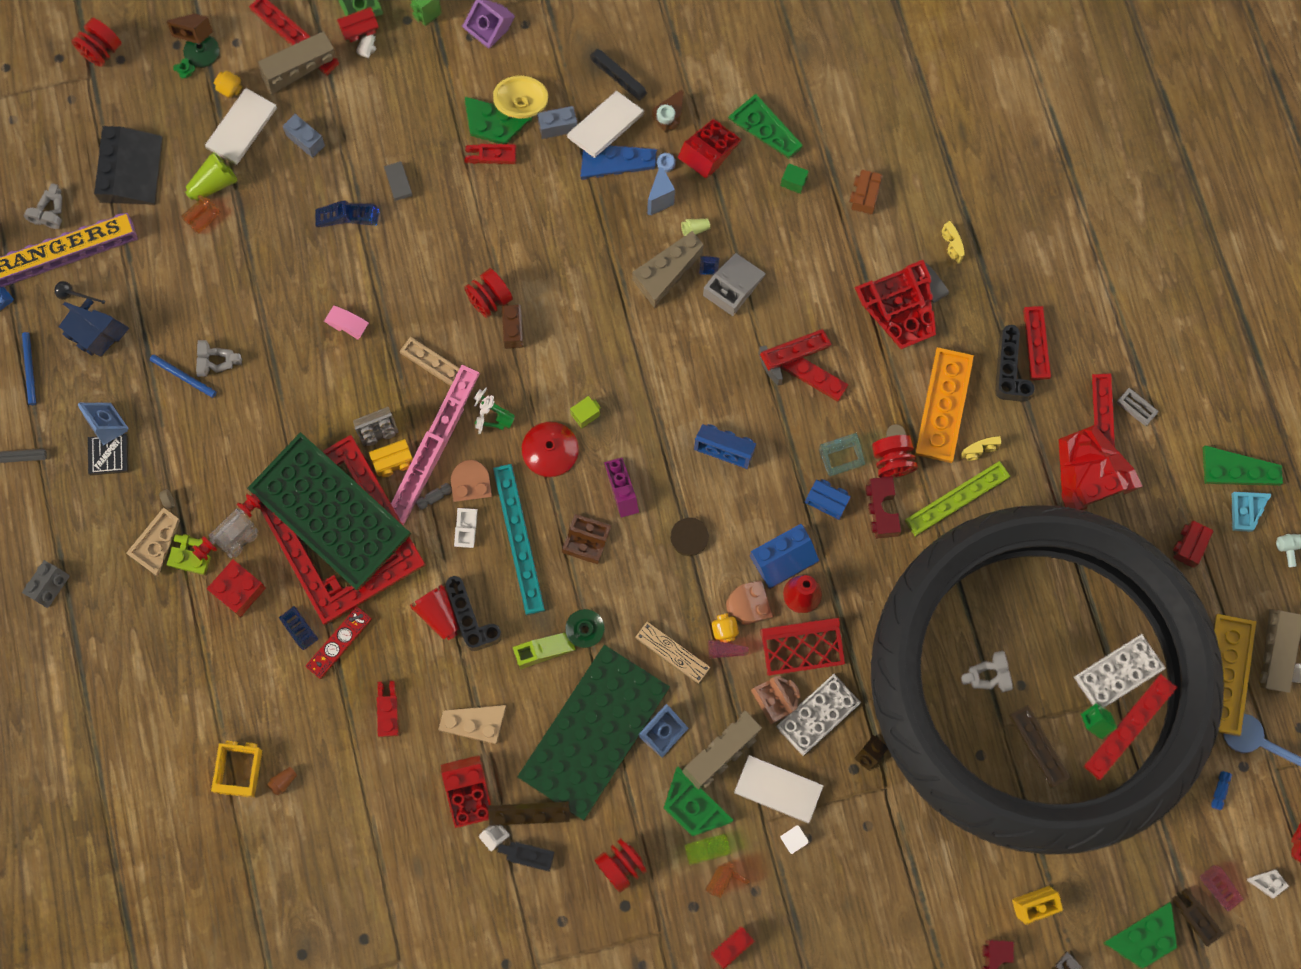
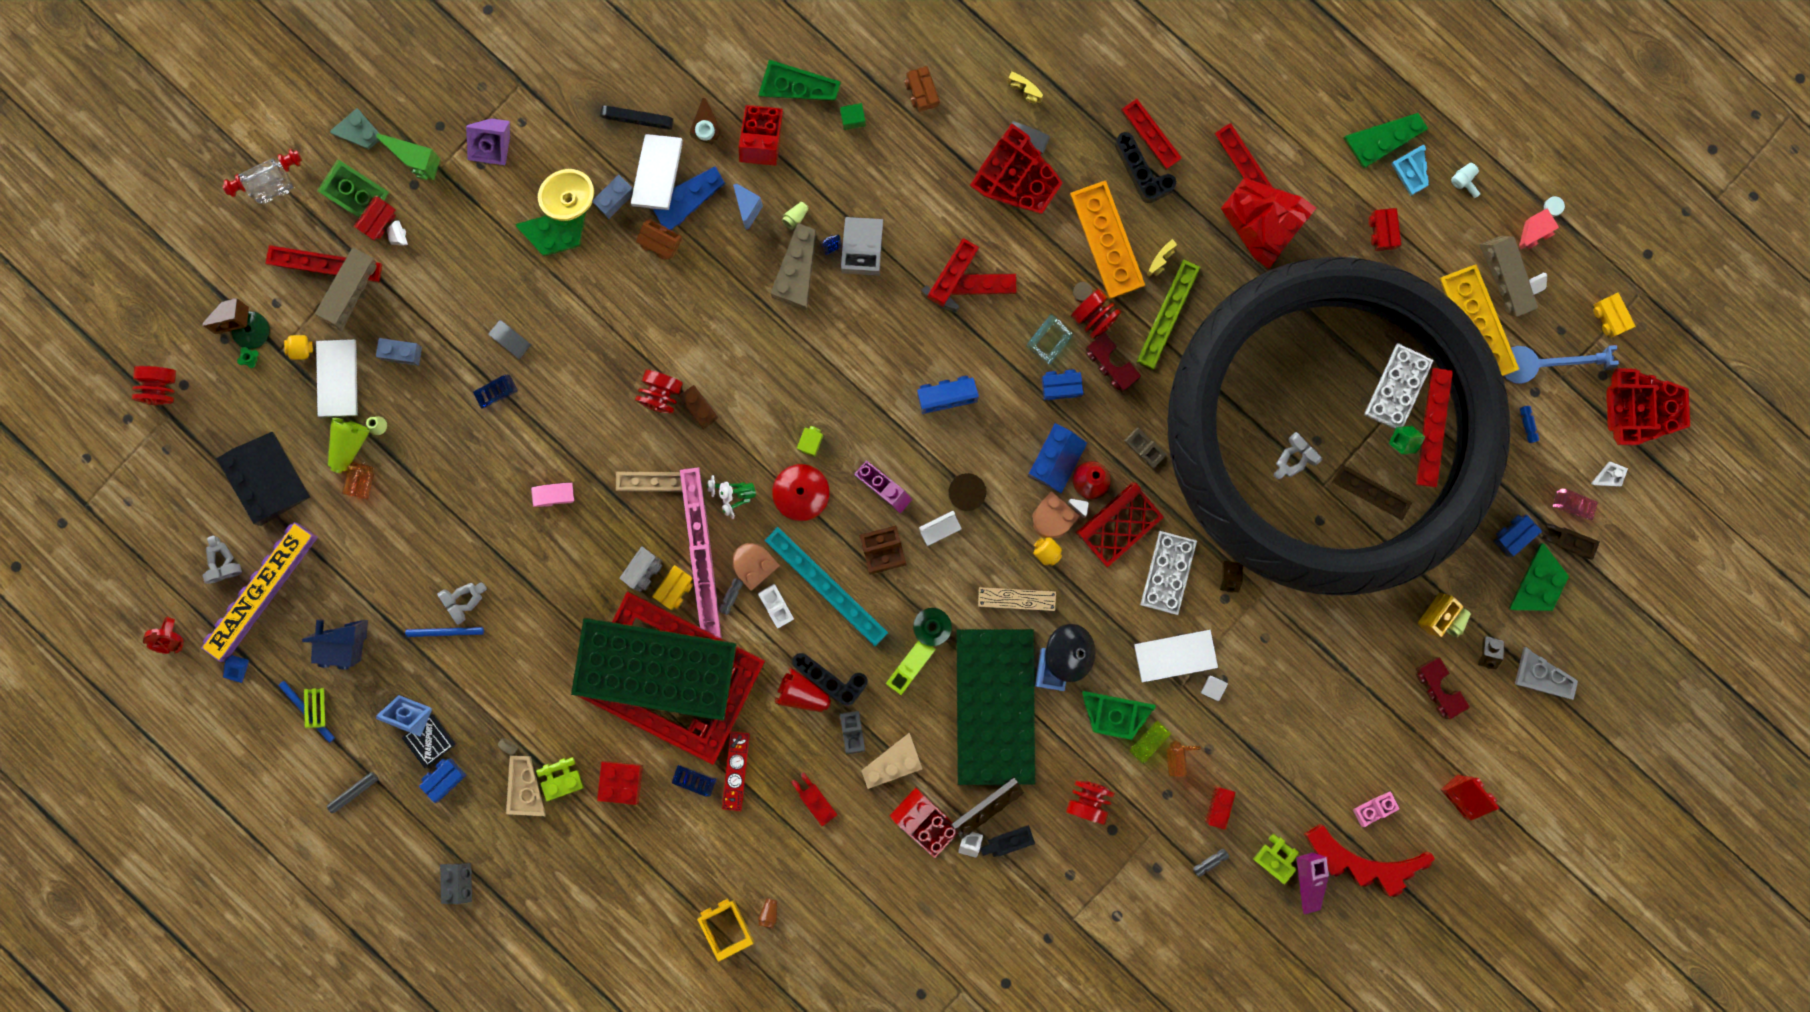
camera: 30 degrees left, 10 degrees up
black sword [54,281,105,304] -> none
clear brick [192,493,261,561] -> none
clear blue slope [315,200,351,228] -> none
red hinge [465,144,516,164] -> none
light blue tile [657,153,675,172] -> none
dark tan wedge [682,710,762,790] -> none
clear pink slope [707,640,749,659] -> none
nougat slope [751,676,800,724] -> none
light grey tile [1116,388,1159,427] -> none
none -> lime tile [304,688,325,728]
none -> yellowish green cone [366,416,387,435]
none -> blue brick [419,759,467,803]
none -> dark orange brick [636,219,683,260]
none -> dark grey slope [840,711,865,755]
none -> white panel [919,511,962,546]
none -> black dish [1046,624,1096,682]
none -> white slope [1068,499,1089,518]
none -> dark tan slope [1124,427,1167,468]
none -> yellowish green cone [1446,608,1471,637]
none -> blue brick [1494,514,1542,558]

